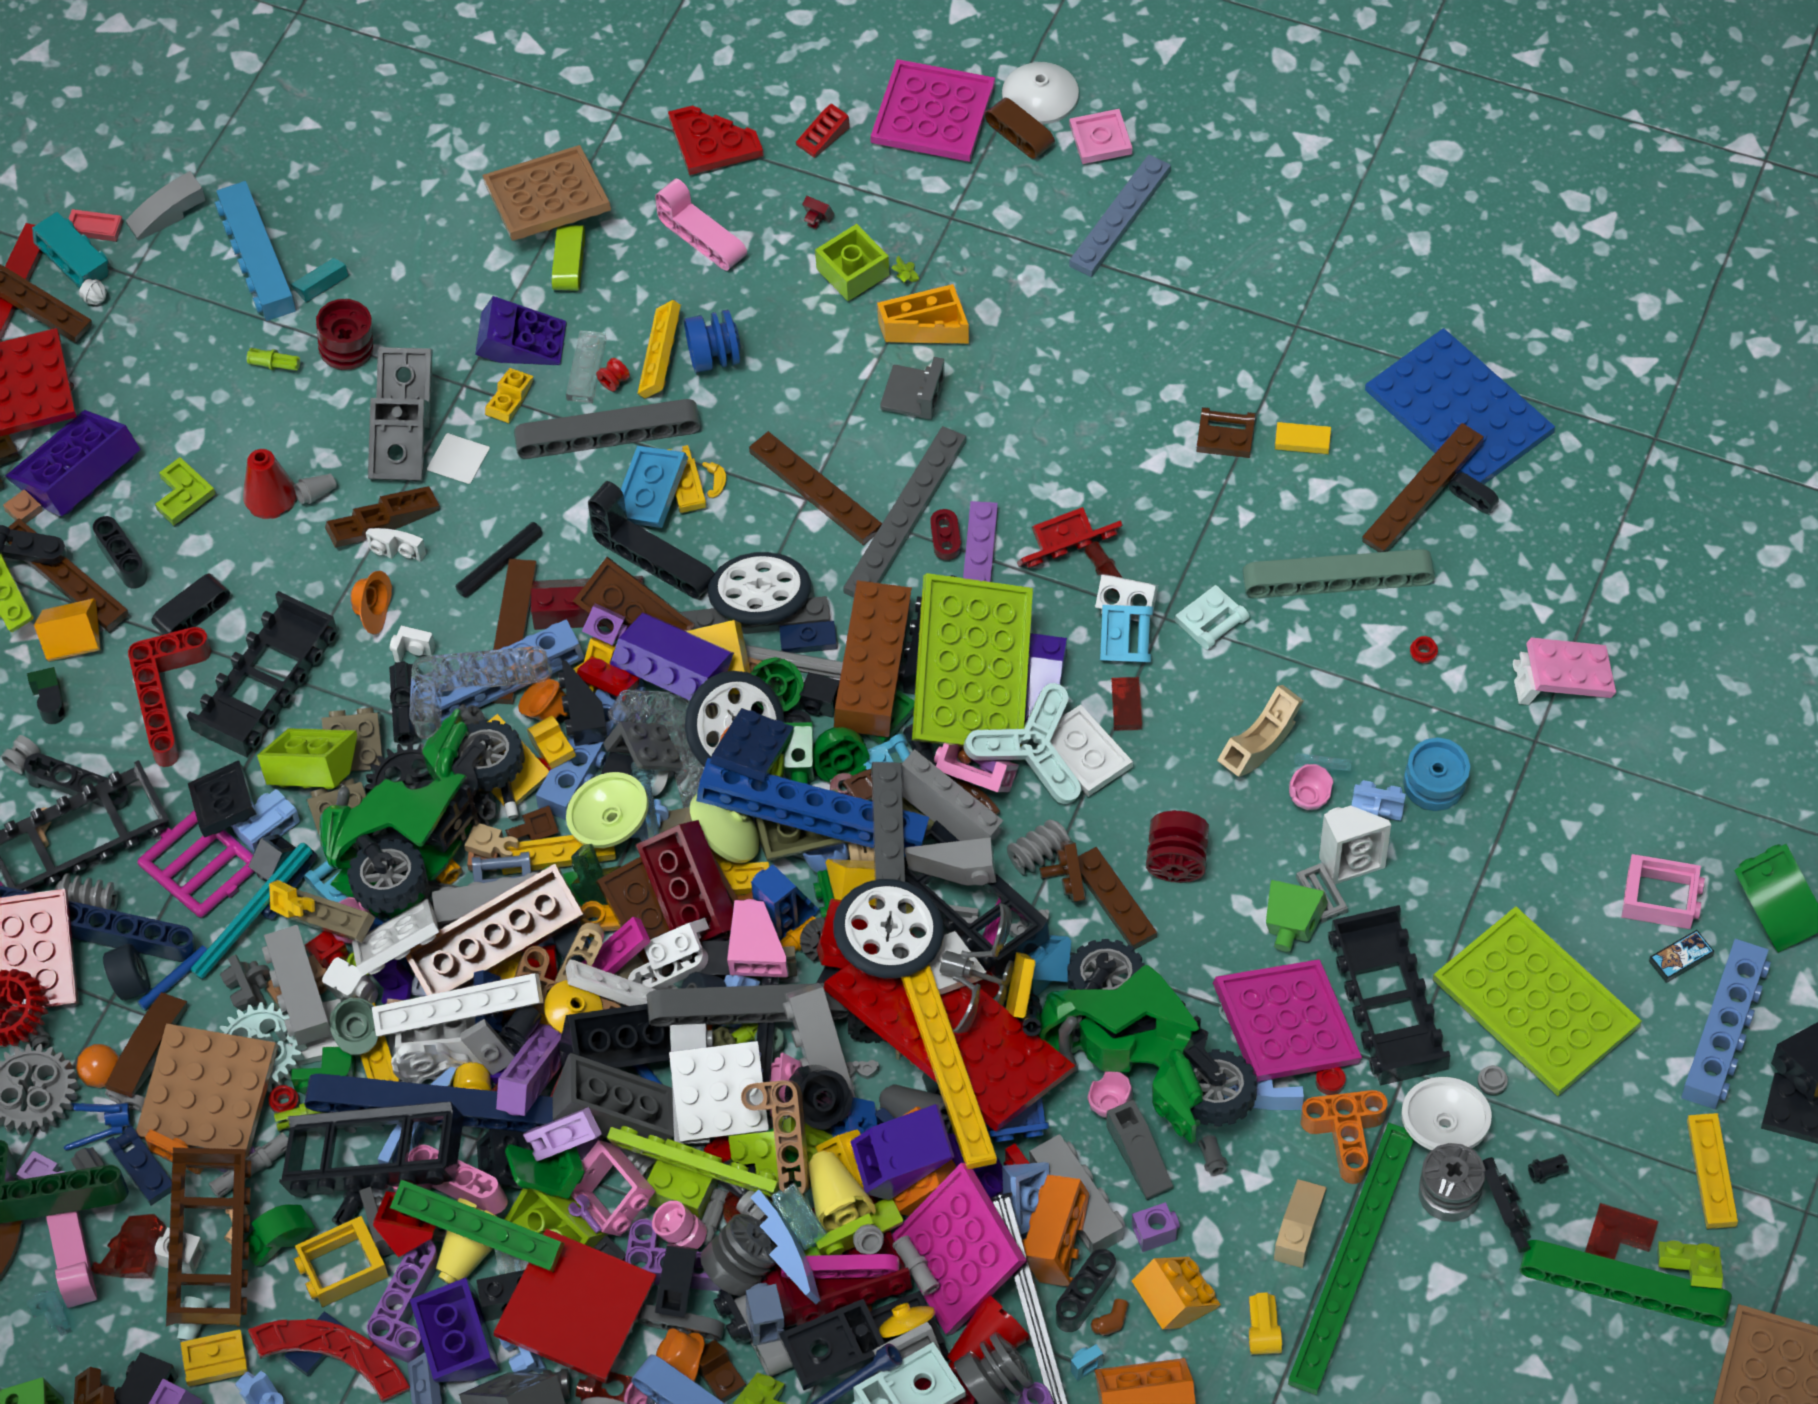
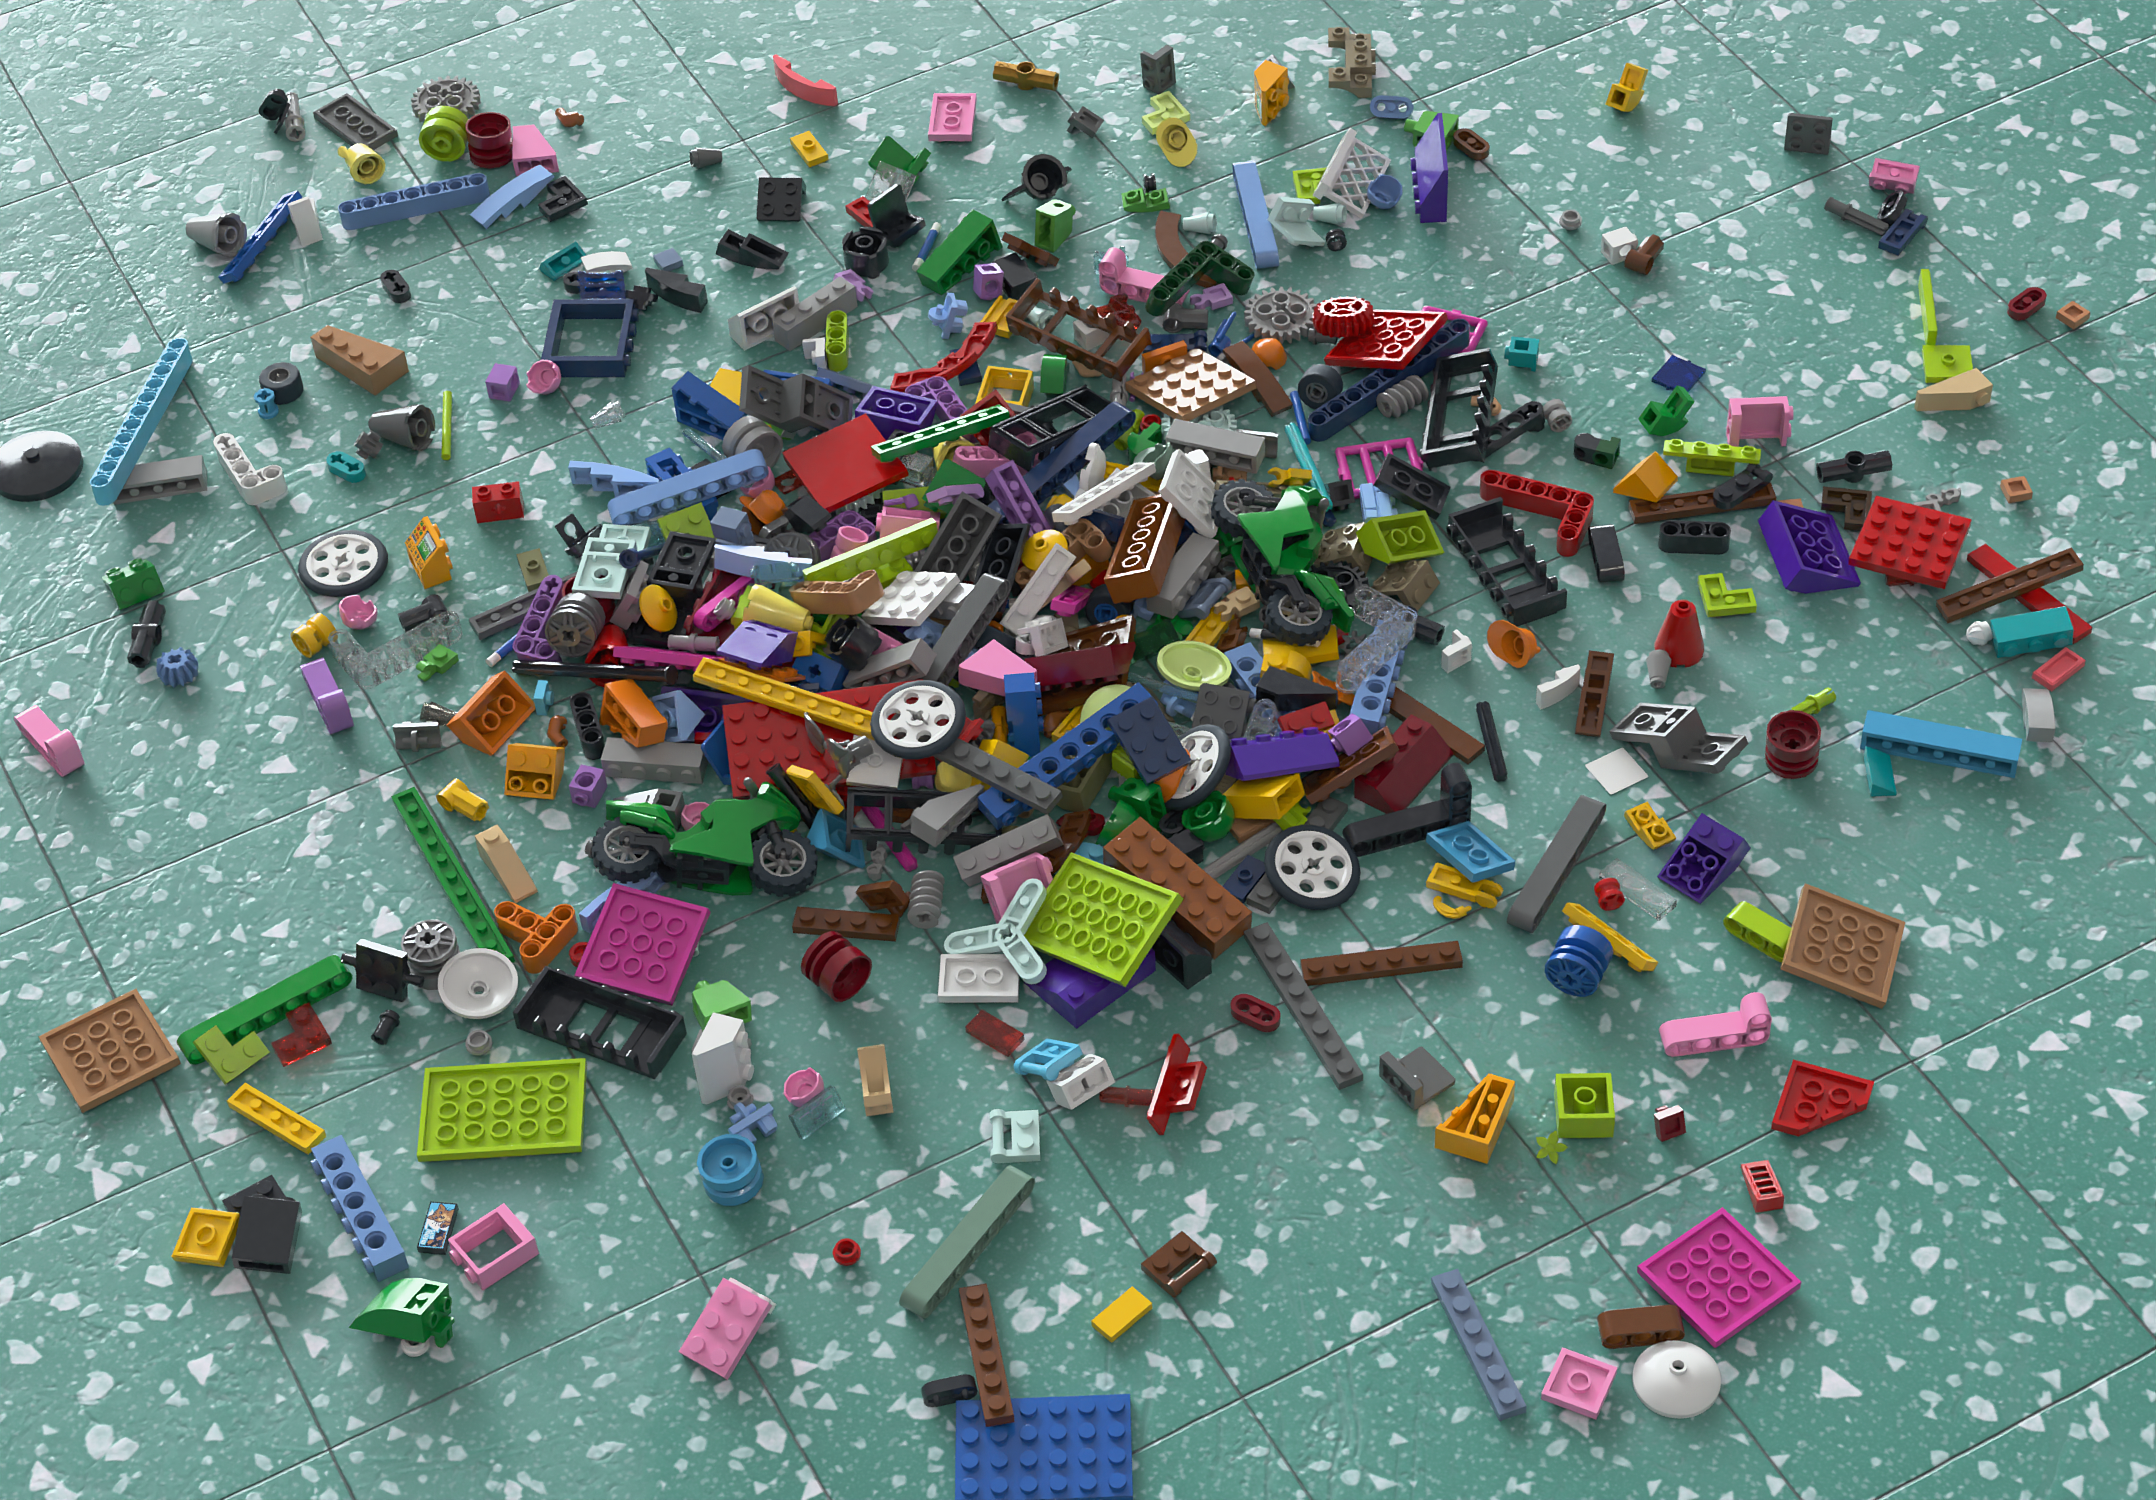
camera: 130 degrees right, 10 degrees down
medium lavender plate [963,501,998,582] -> none

